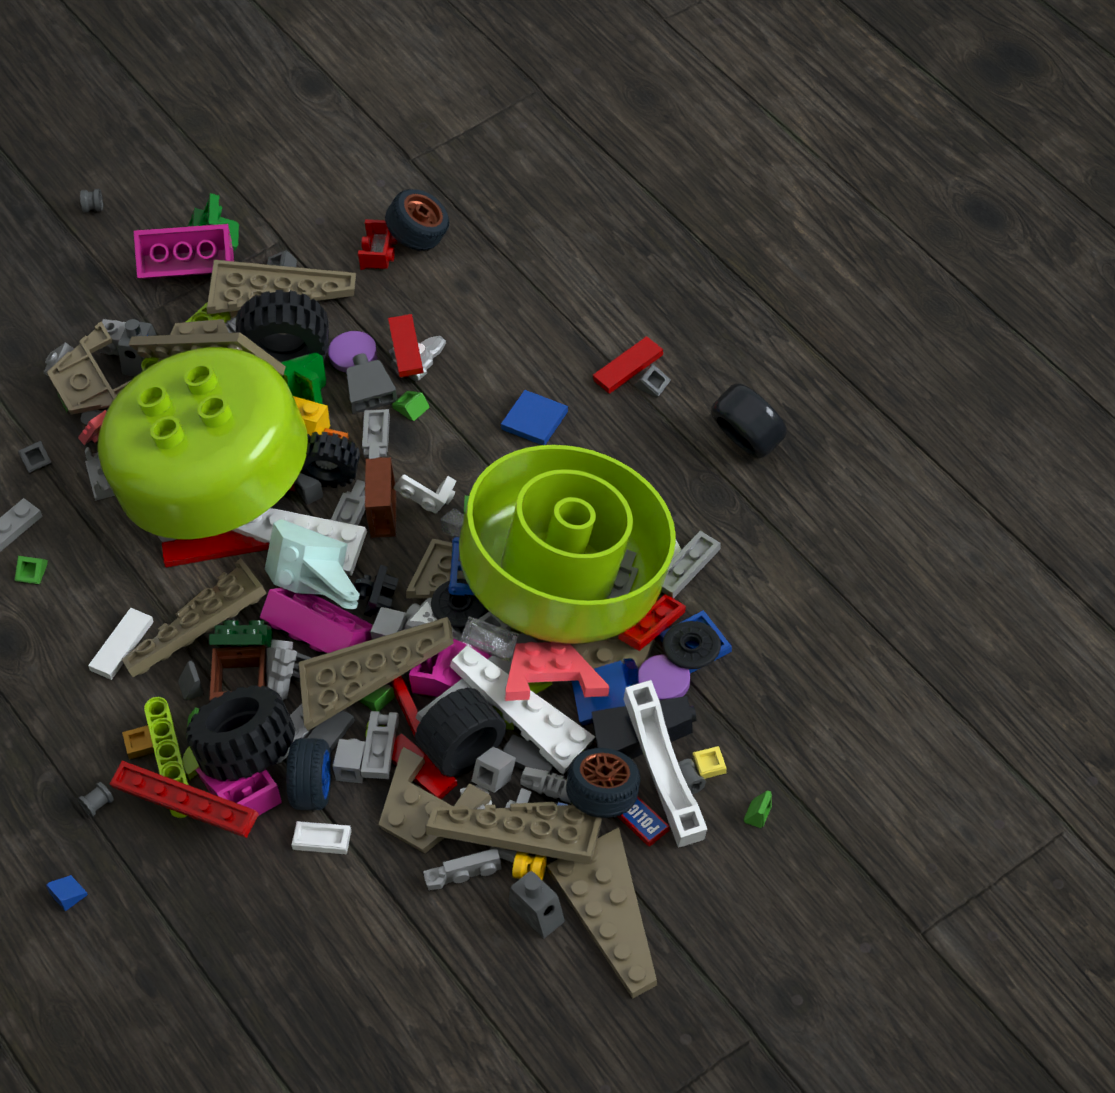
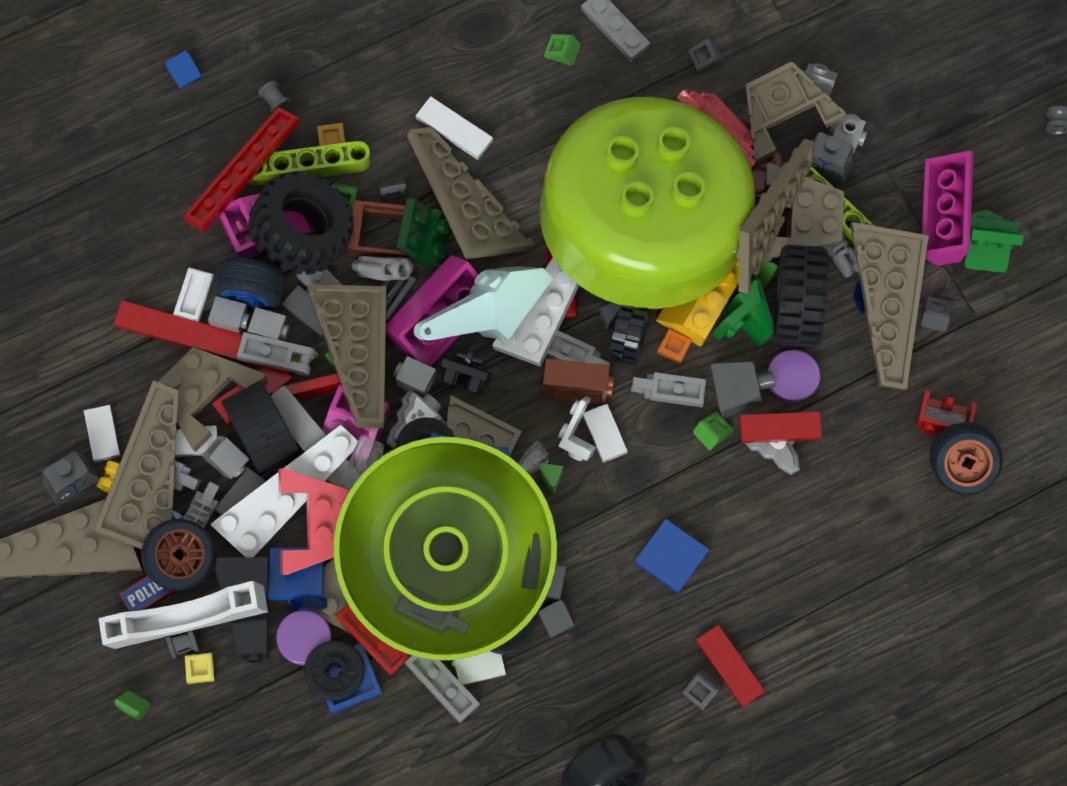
camera: 90 degrees right, 20 degrees up
light grey hinge [424,848,502,890] -> none
none -> white tile [84,405,121,463]
none -> red tile [114,301,264,369]
none -> light grey brick [208,296,251,334]
none -> white tile [583,404,627,463]

